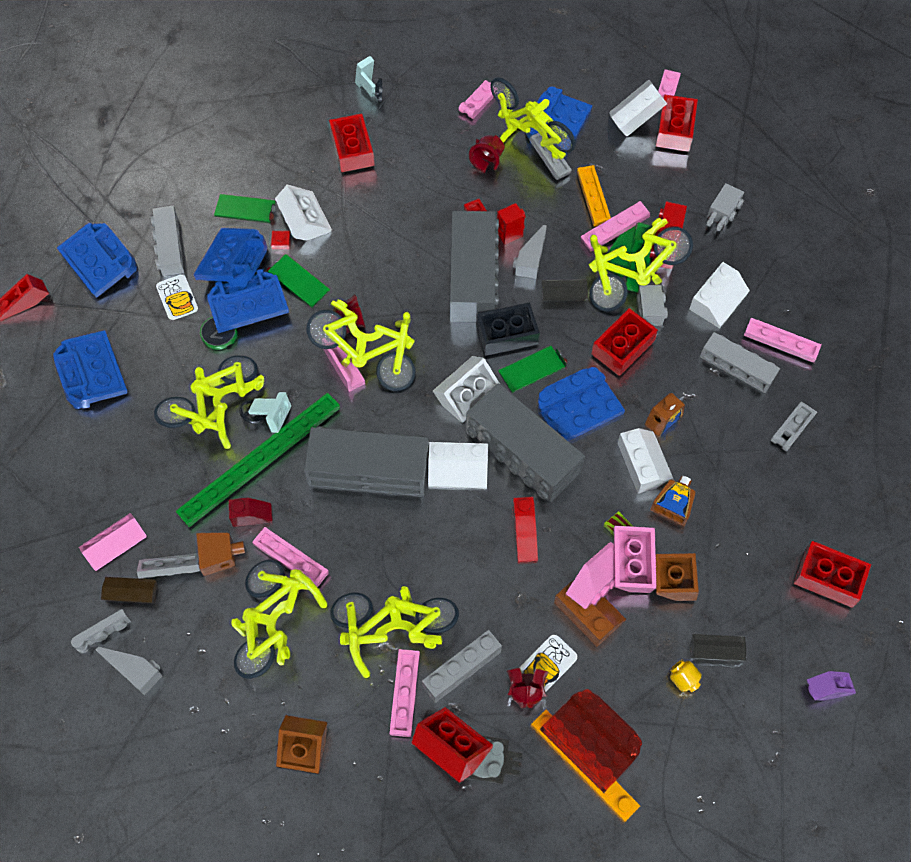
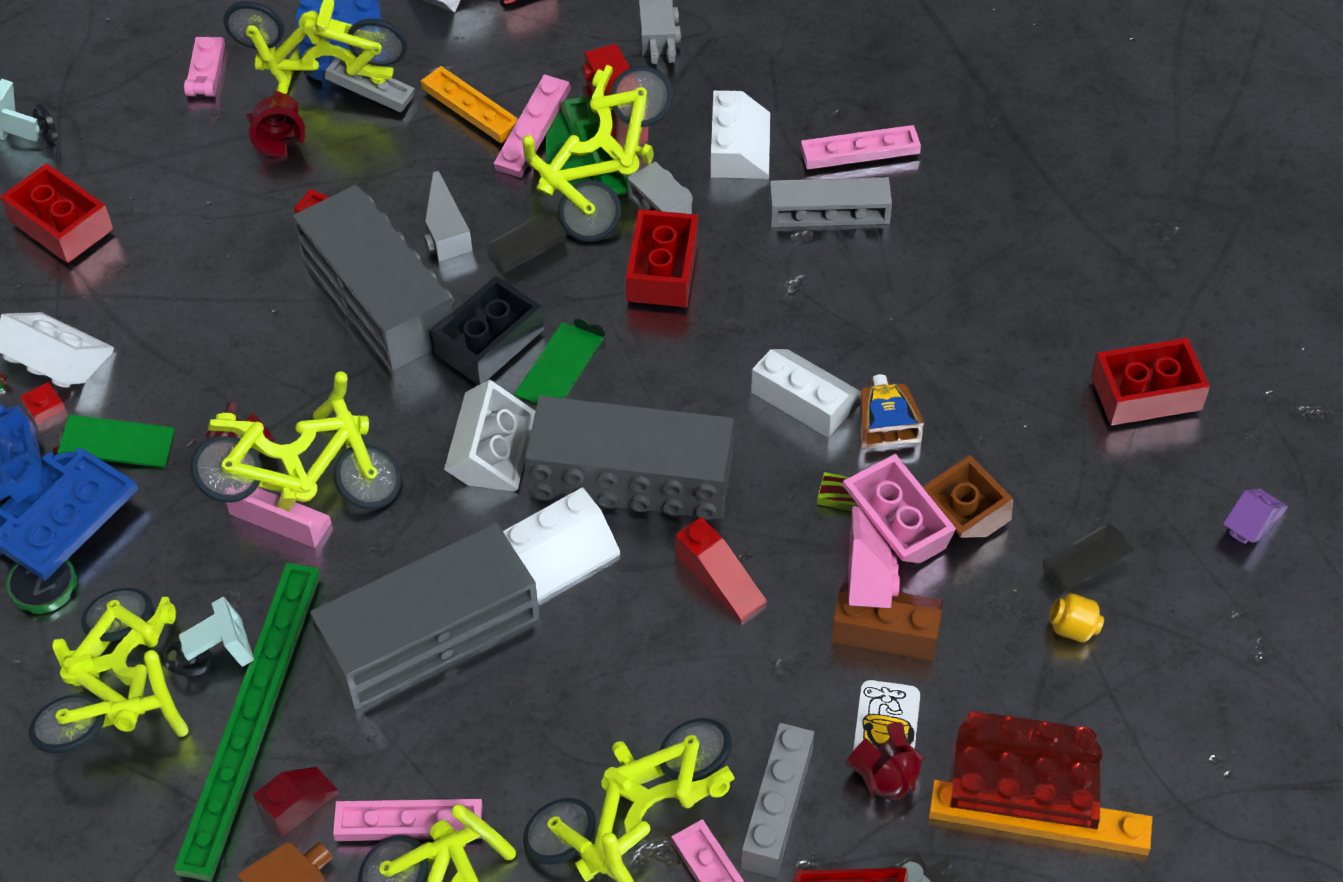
camera: 35 degrees left, 10 degrees down
red brick [497,203,526,245] -> none
blue plate [538,367,625,441] -> none
dark orange torso [645,393,685,437] -> none
light grey plate [771,401,817,452] -> none

